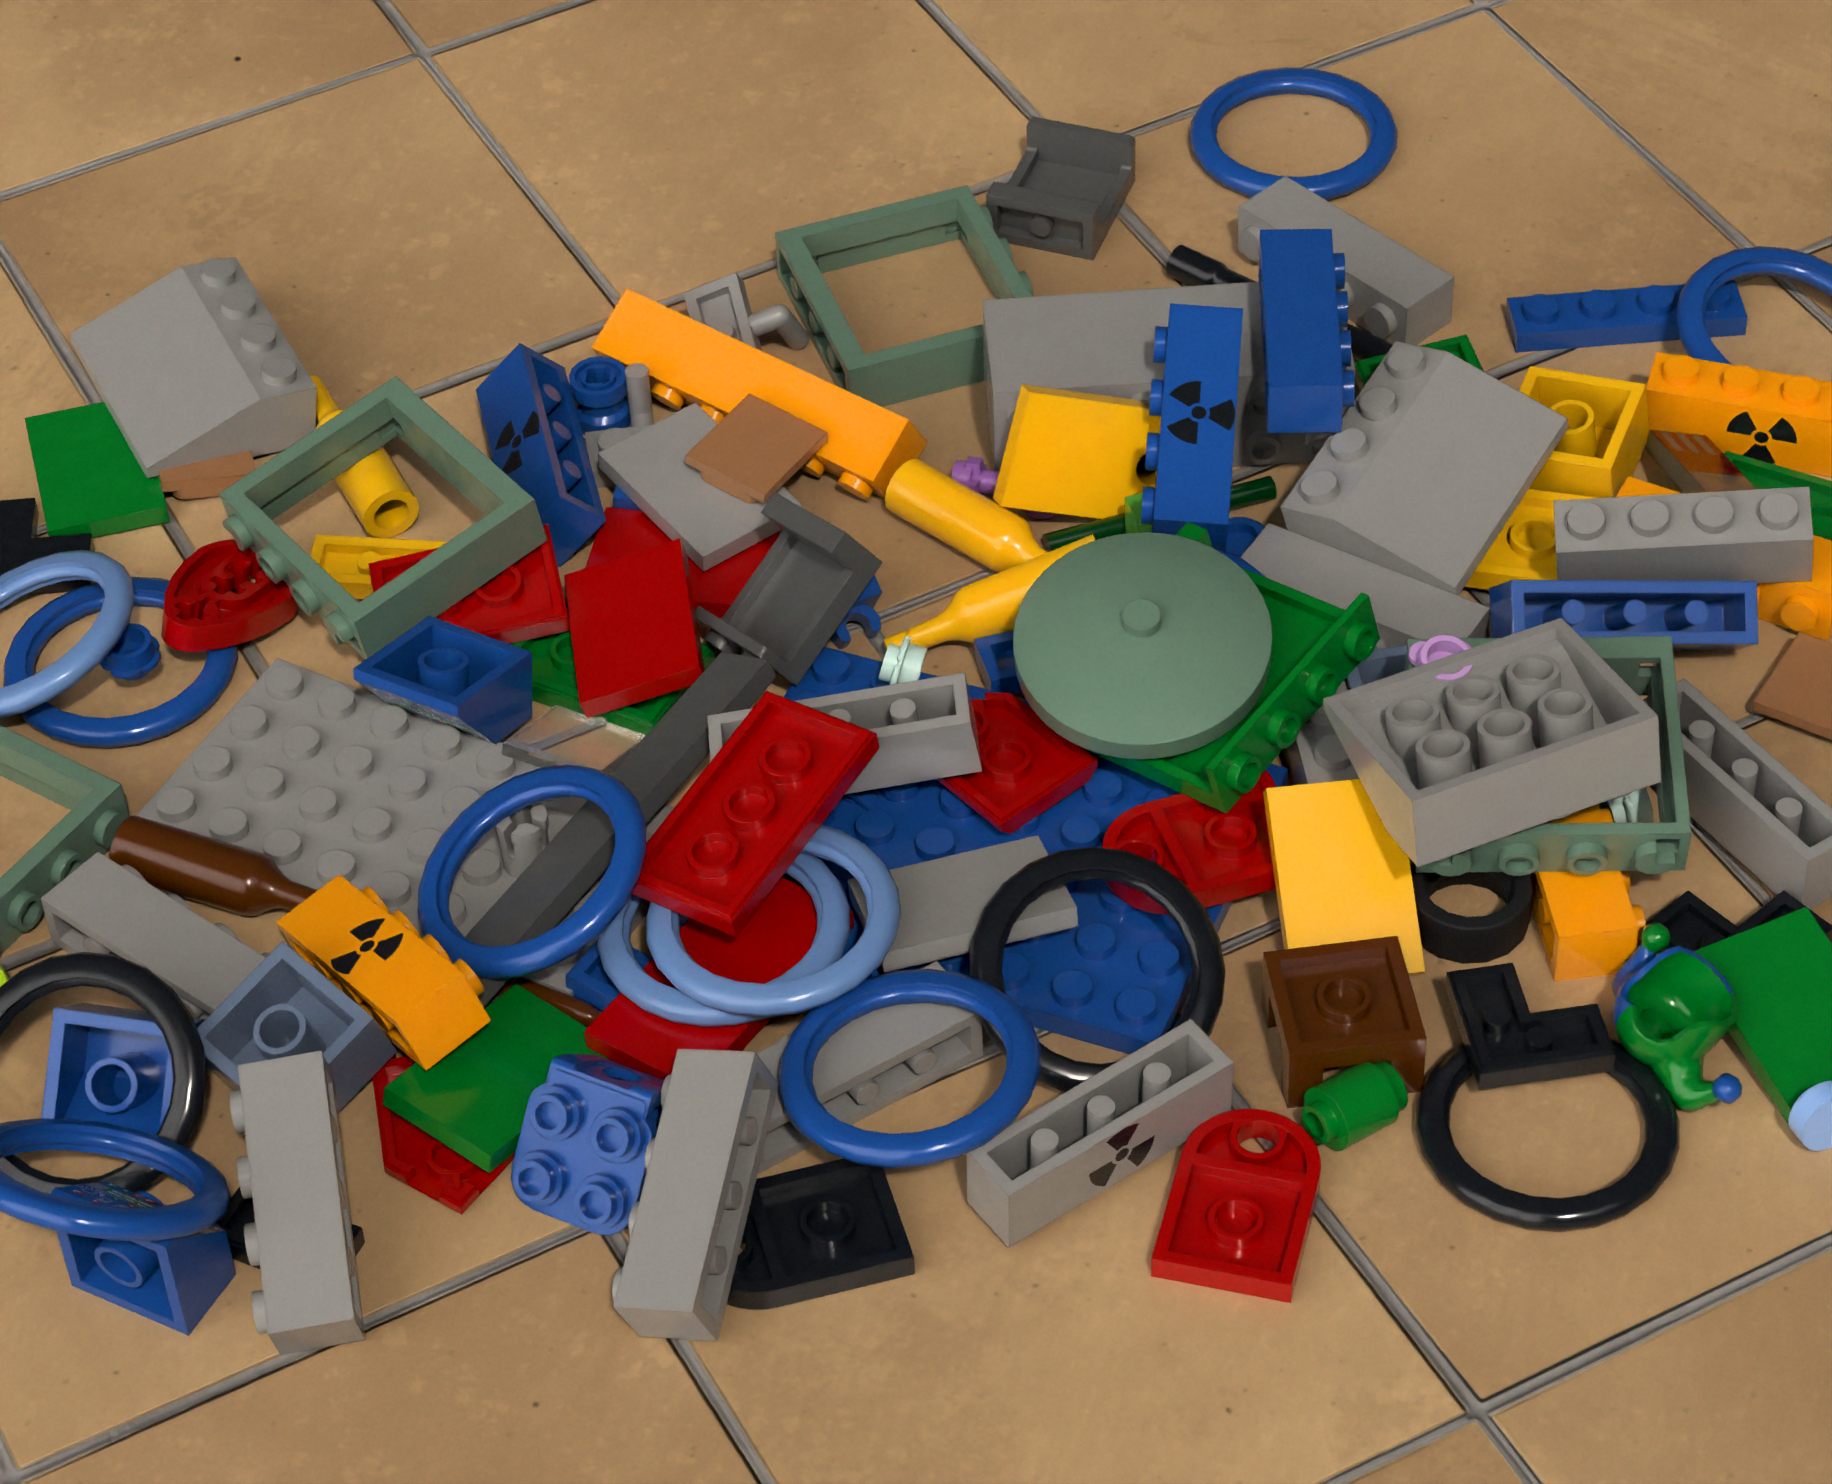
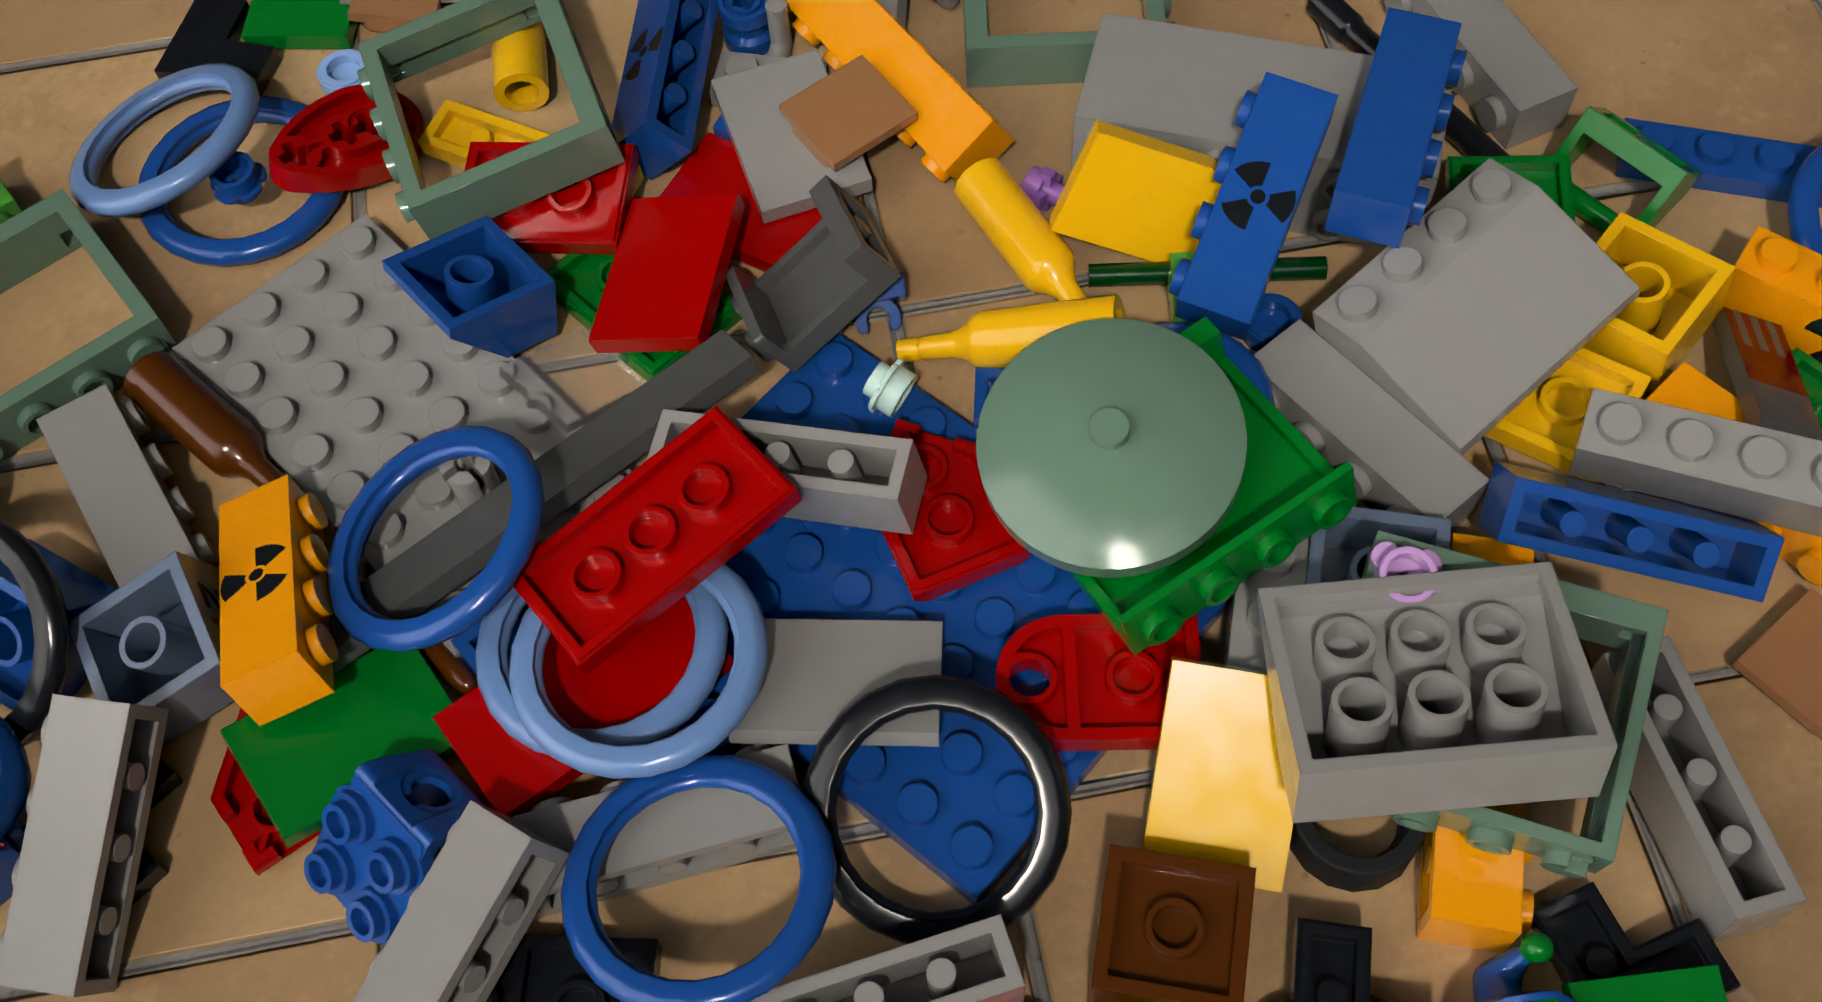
camera: 20 degrees right, 15 degrees up
none -> light blue tile [316,49,364,95]
none -> green tile [1554,106,1702,233]

